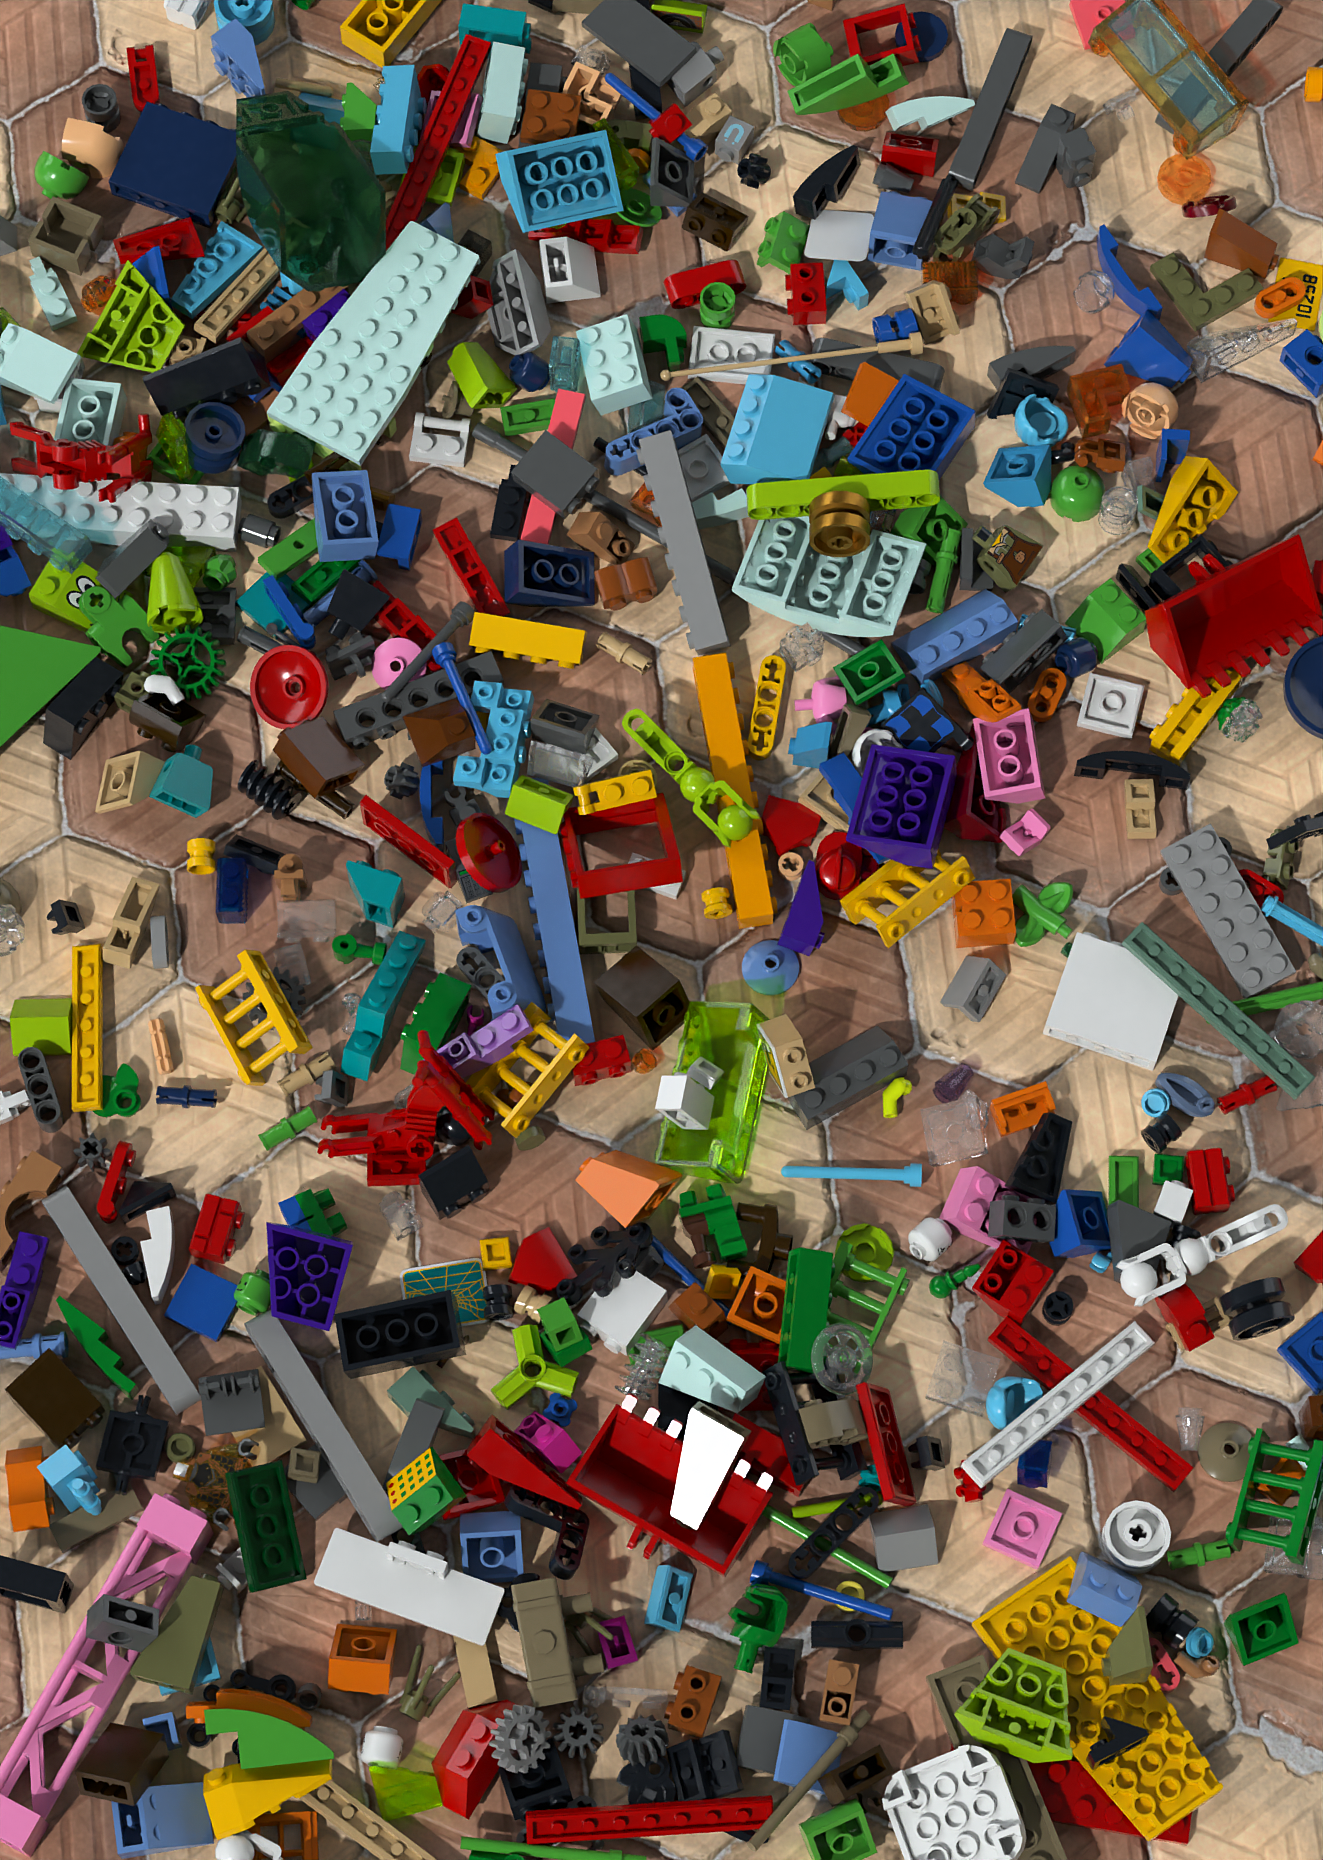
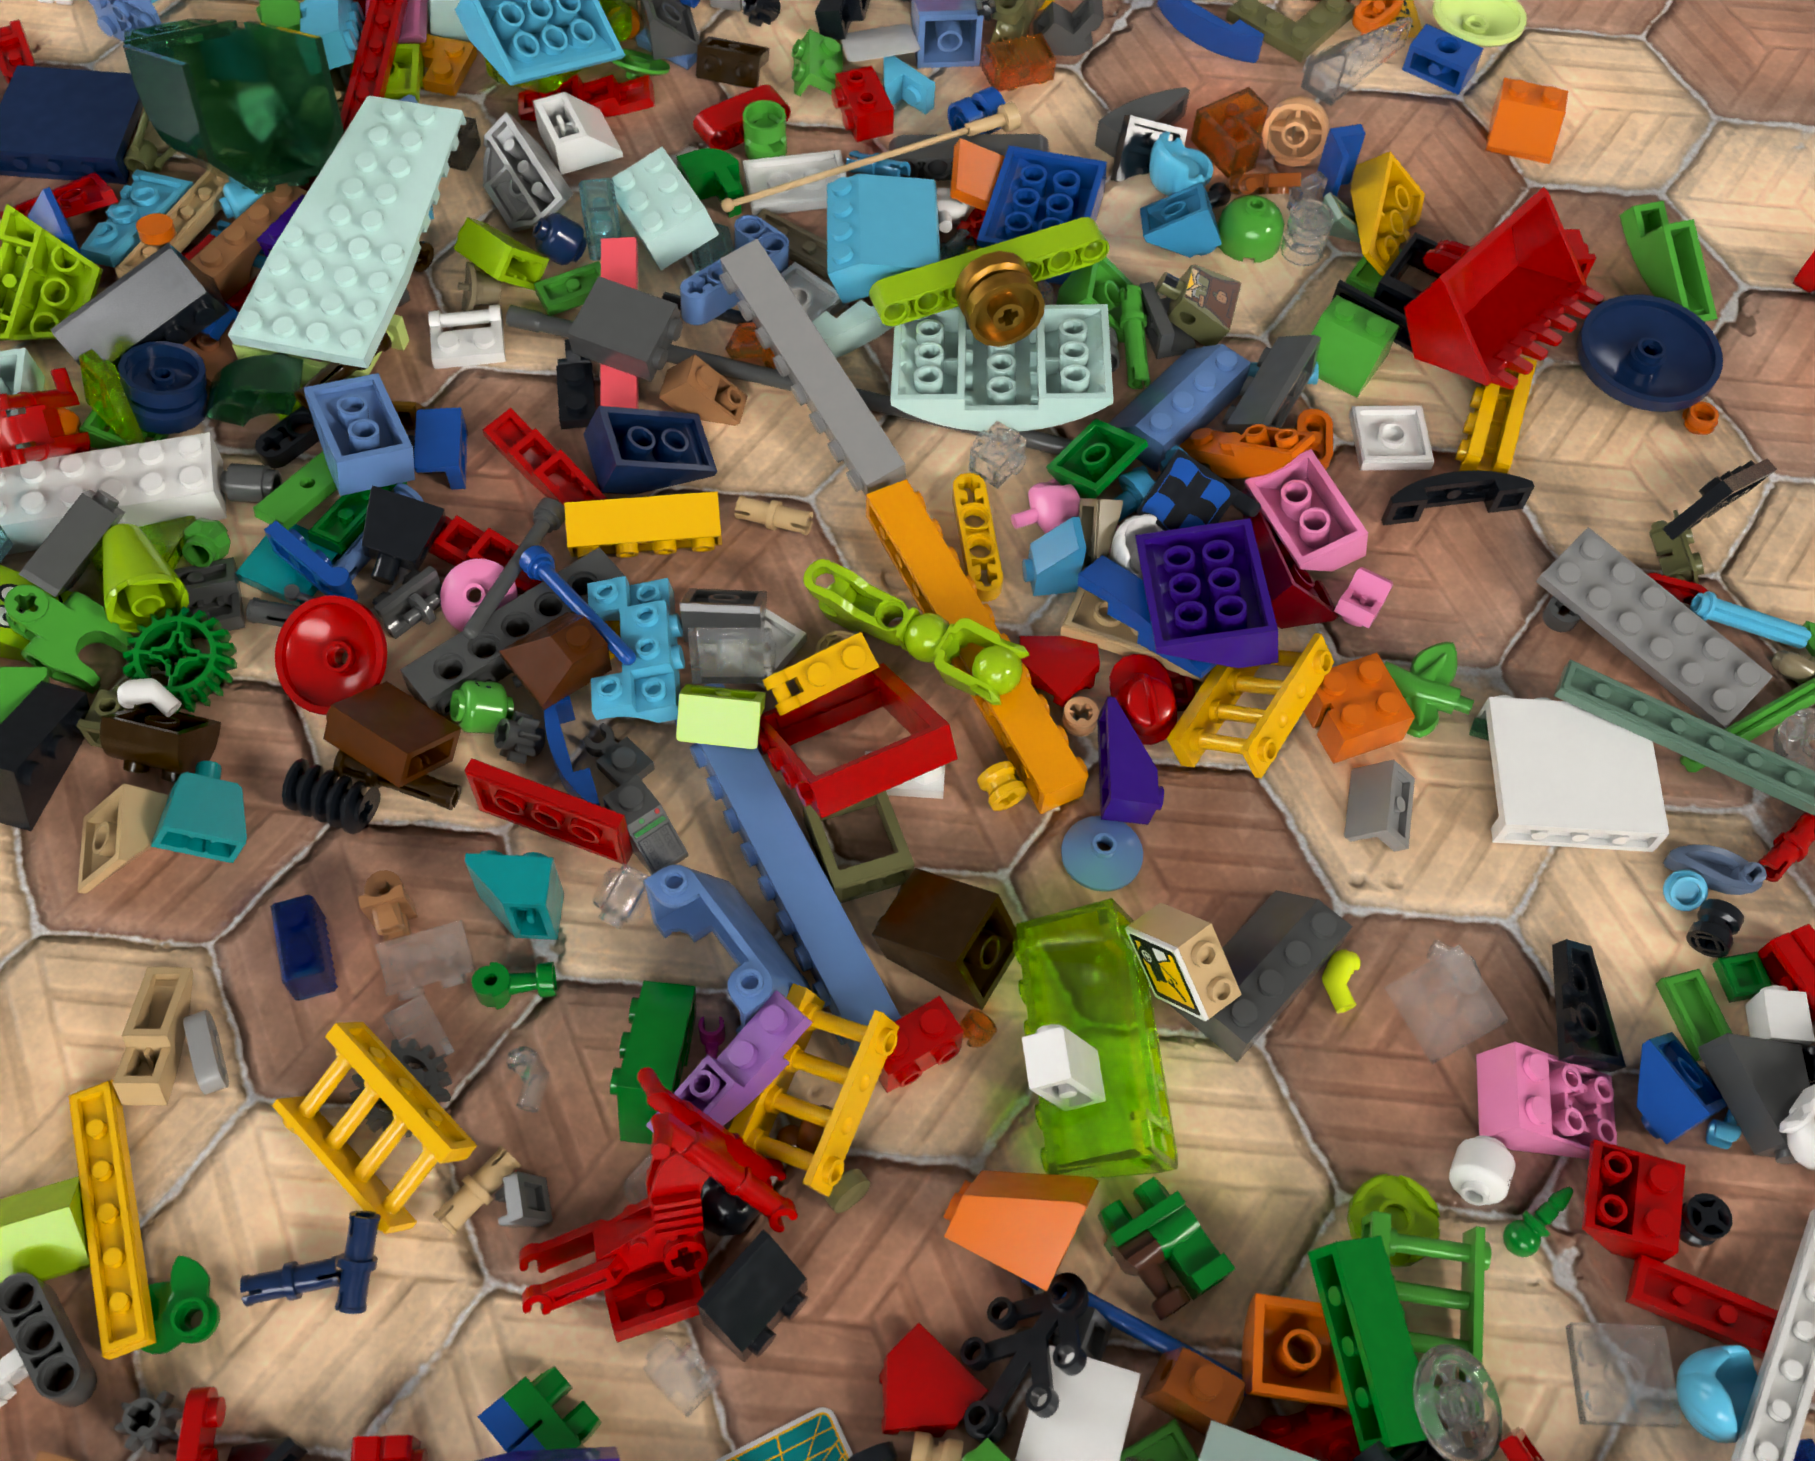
camera: 20 degrees left, 10 degrees down
black tile [47,900,85,935] -> none
light nougat axle [148,1018,174,1075] -> none
yellow wheel [187,838,216,875] -> none
black plate [223,834,286,875] -> none
bright green pin [258,1106,318,1151] -> none
teal arch [340,931,426,1081] -> none
red brick [451,275,494,319] -> none
red piece [456,812,522,893] -> none
dark grey beam [456,947,505,1001] -> none
yellow tile [479,1237,512,1271] -> none
dark orange brick [594,557,657,611] -> none
white tile [686,1057,724,1090] -> none
yellow tile [704,1264,741,1299] -> none
dark brown connector [726,1202,793,1279] -> none
medium azure piece [781,1163,922,1187] -> none
tan bracket [905,280,960,344] -> none
clear purple cone [933,1063,974,1105] -> none
dark grey brick [988,1195,1056,1243] -> none
orange hinge [989,1081,1056,1137] -> none
dark blue head [1055,637,1098,678] -> none
clear hair [1073,269,1115,315] -> none
blue slope [1104,309,1193,388] -> none
tan slope [1124,779,1157,839] -> none
clear piece [1217,697,1263,742] -> none
none -> orange tile [136,213,176,246]
none -> dark blue pin [335,1211,381,1314]
none -> bright green head [450,680,514,734]

